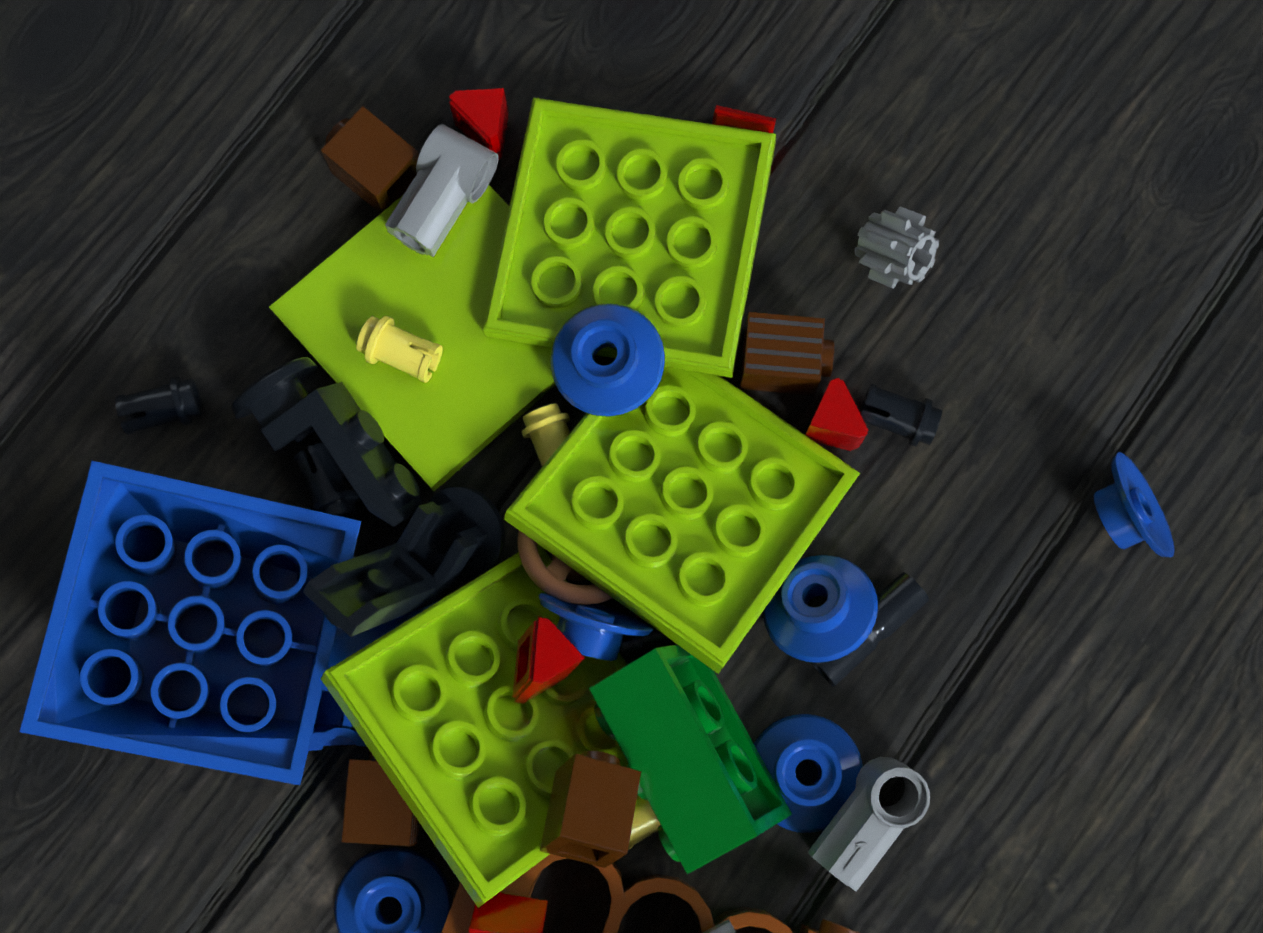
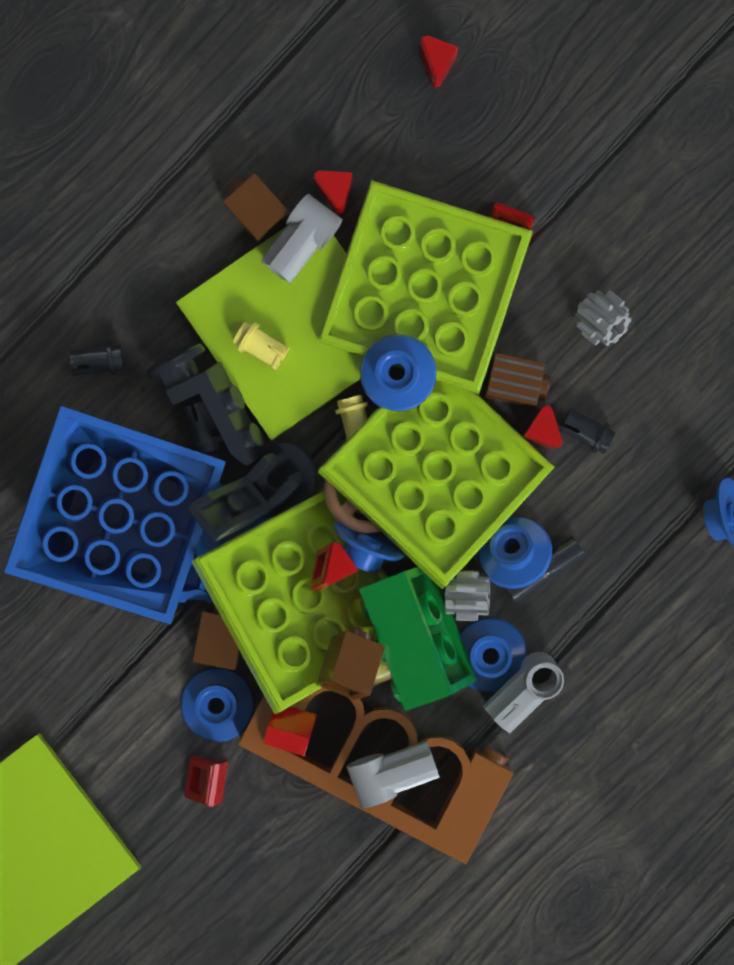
camera: 10 degrees right, 10 degrees up
none -> light grey gear [445,570,490,621]

